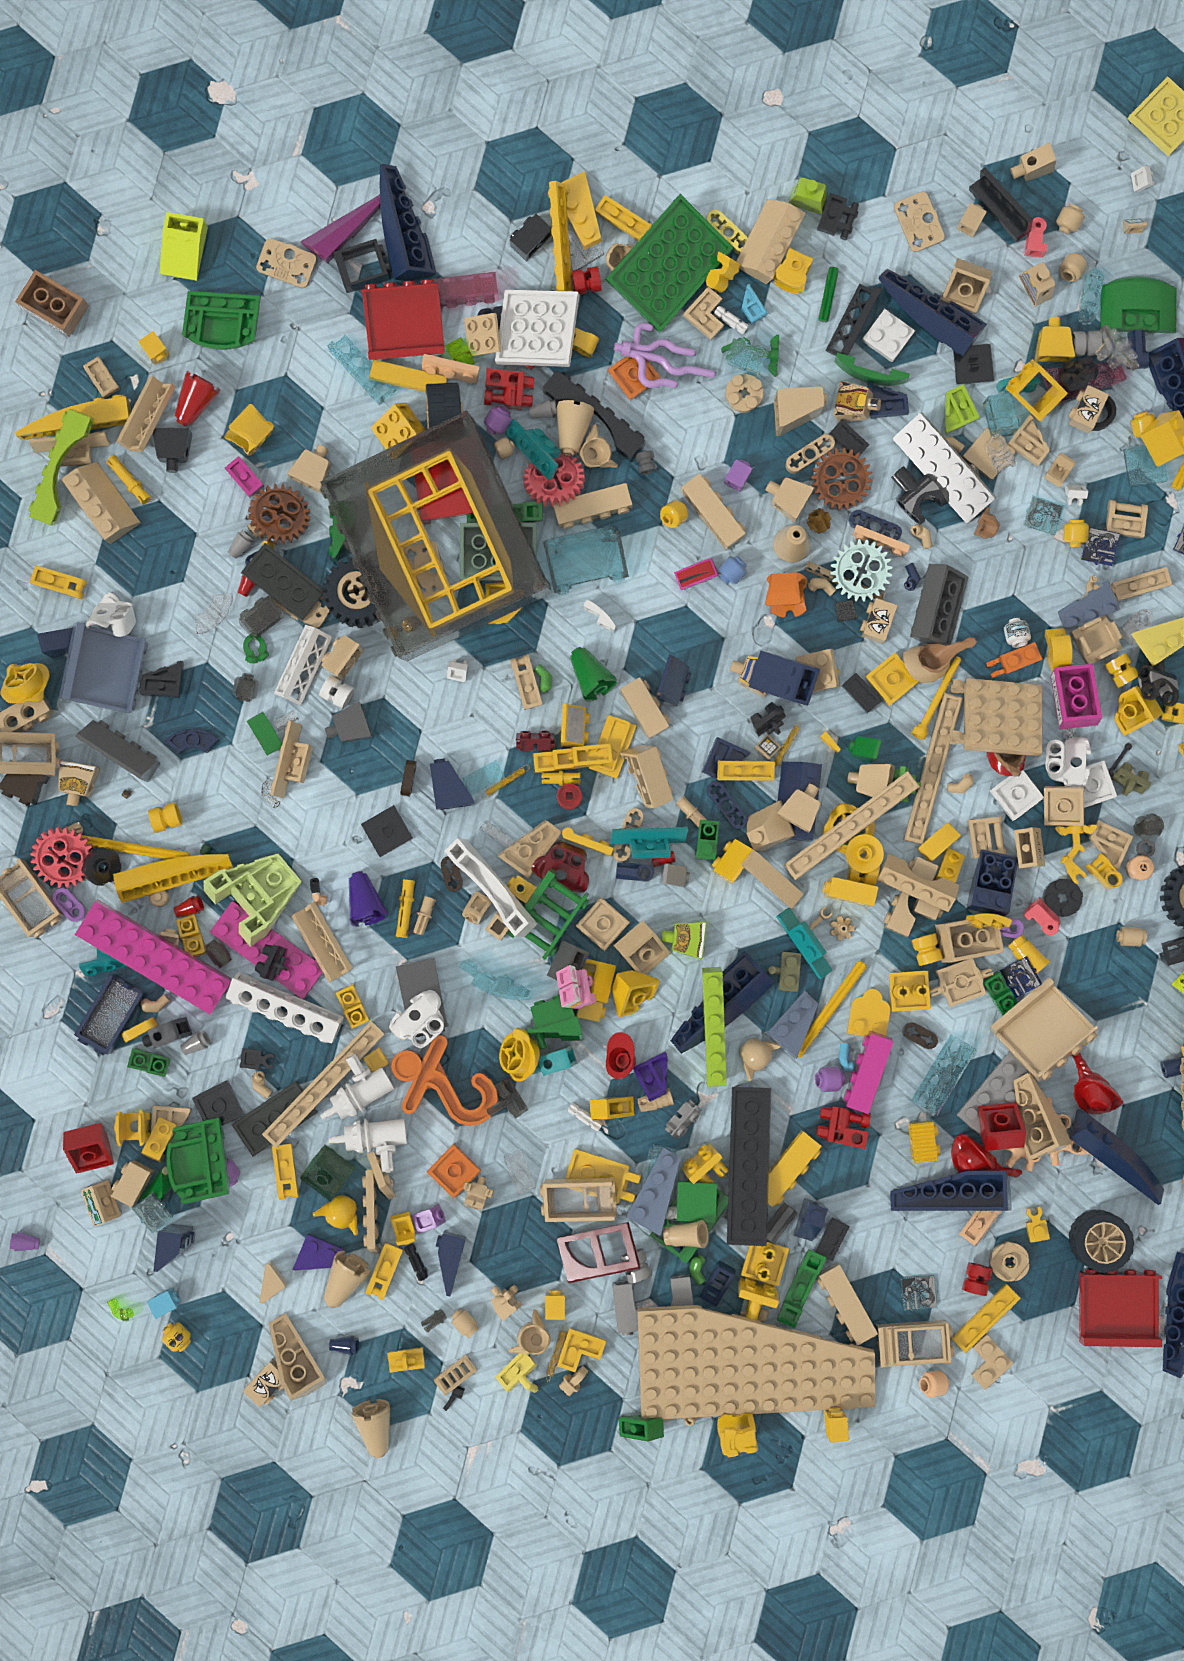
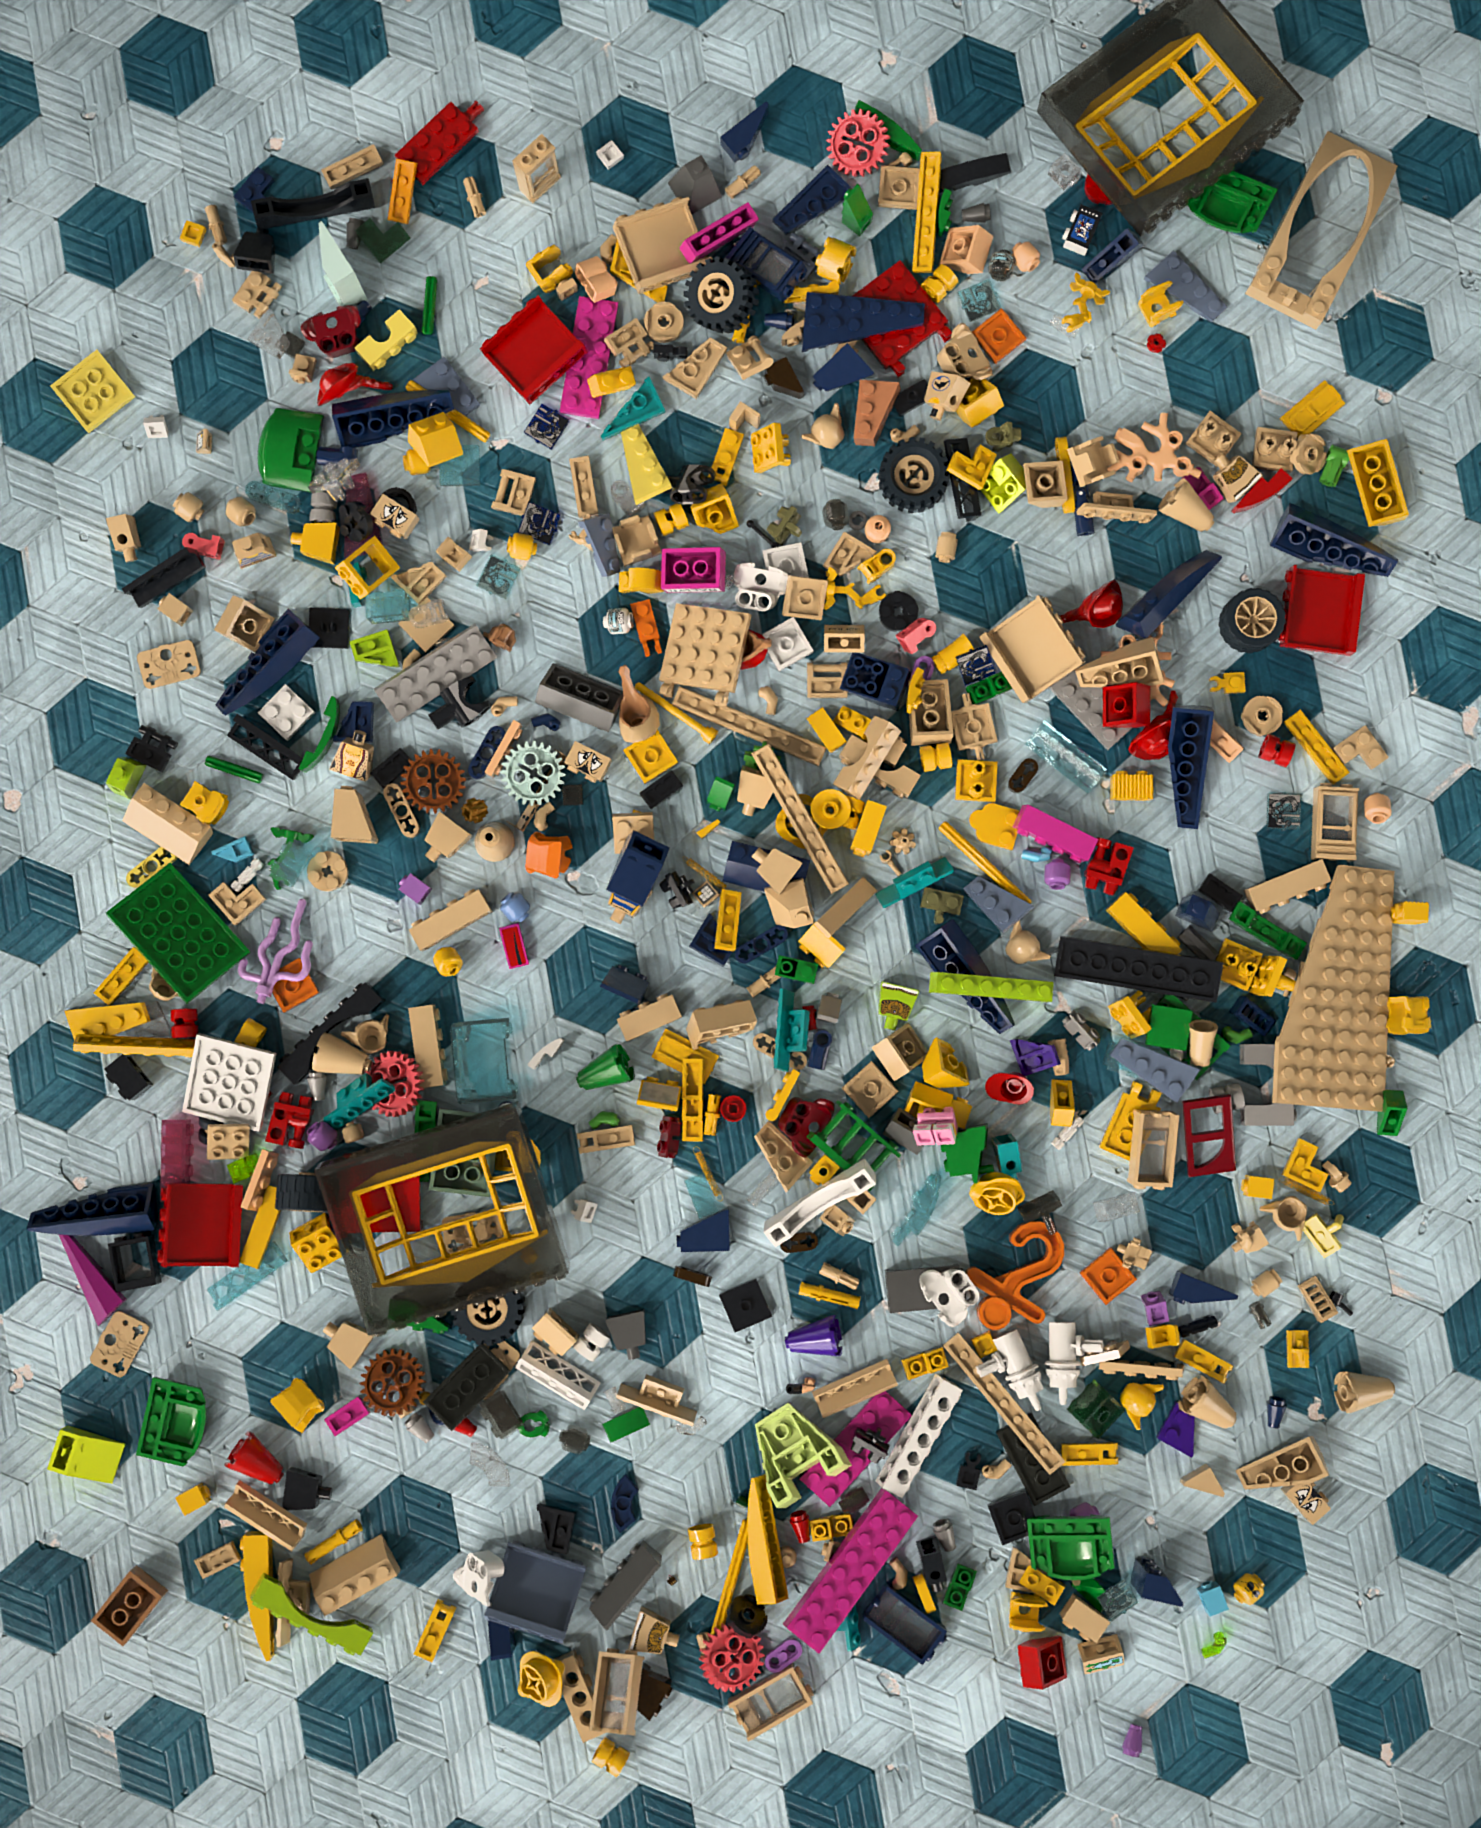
camera: 85 degrees left, 0 degrees up
dark grey wheel [635,450,658,475] -> none
yellow leg [706,252,741,293] -> none

